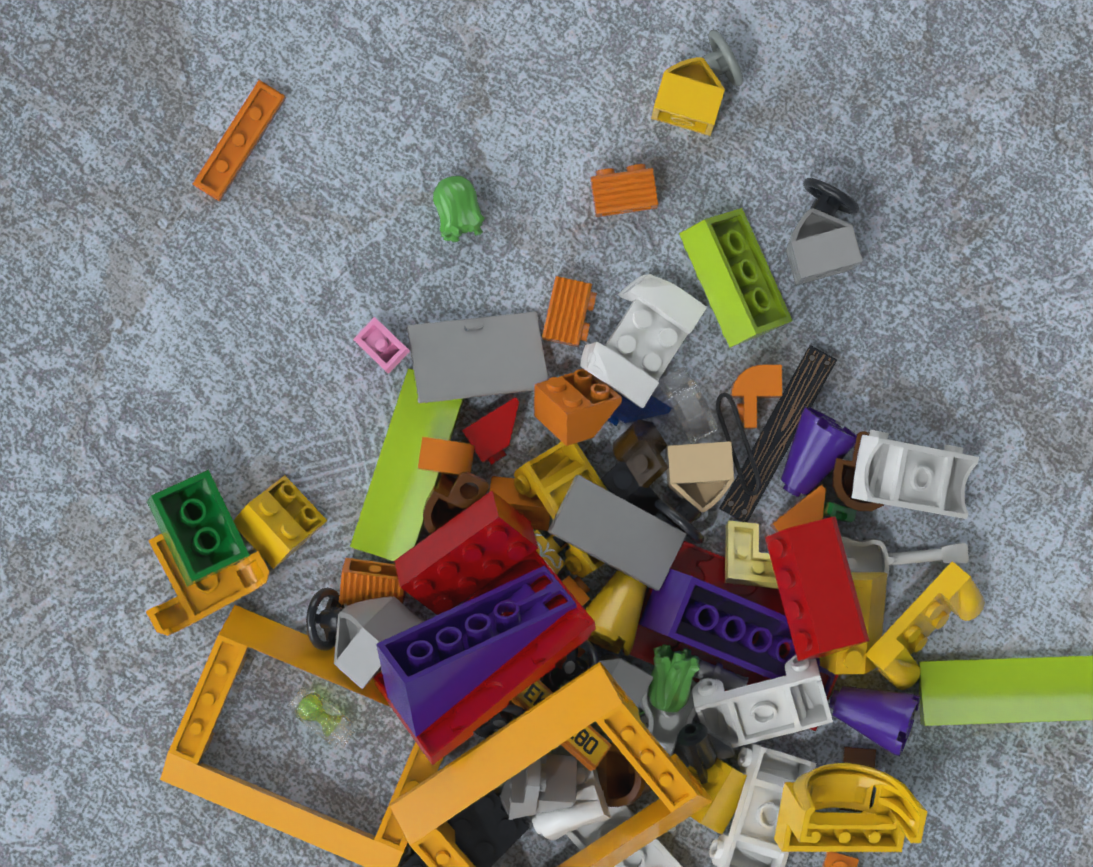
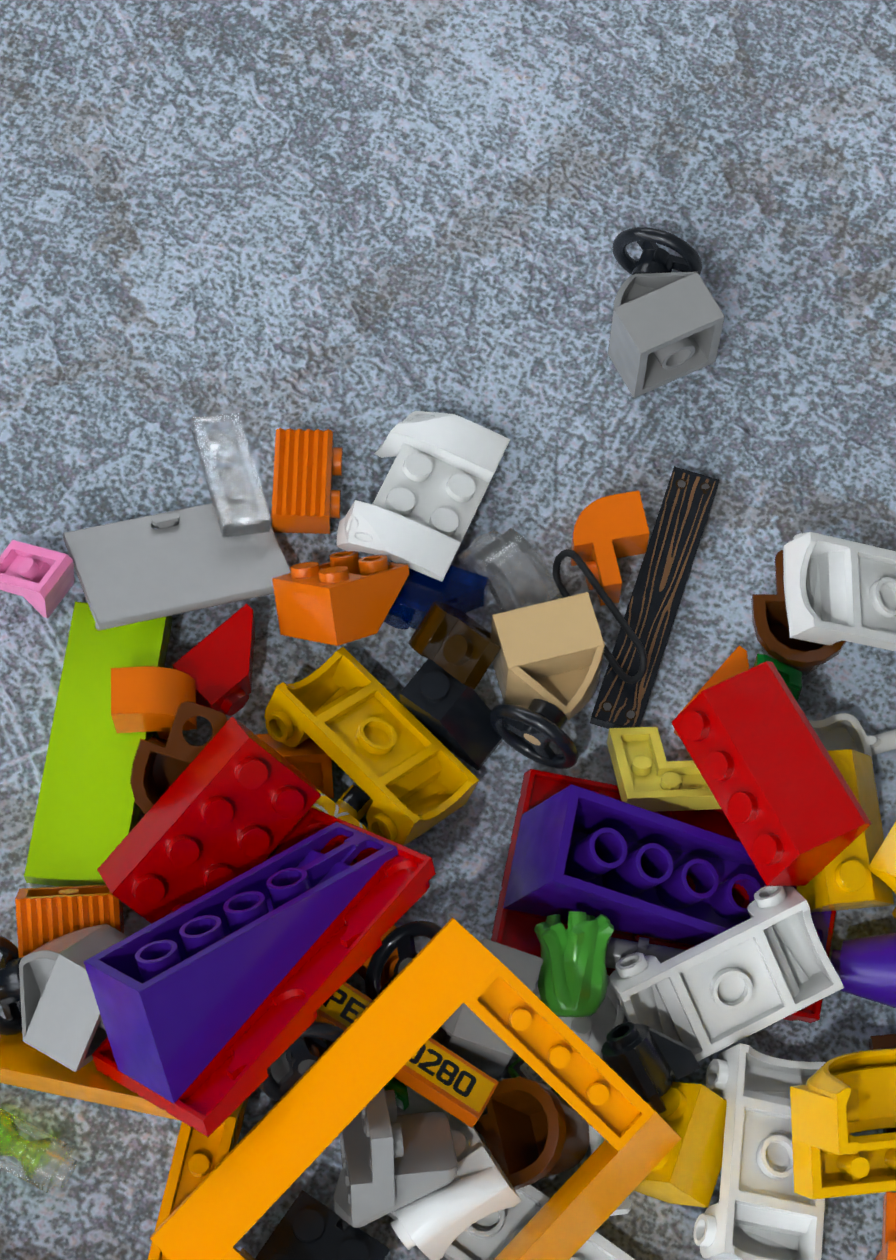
camera: 15 degrees left, 20 degrees down
bright green piece [433,176,485,243] -> none
light grey tile [548,475,686,591] -> none
yellow cone [585,570,647,656] -> none
orange brick [590,164,658,217] -> none
yellow piece [651,30,743,136] -> none
lime slope [679,208,793,348] -> none
dark purple cone [781,407,857,497] -> none
none -> clear plate [191,413,271,537]

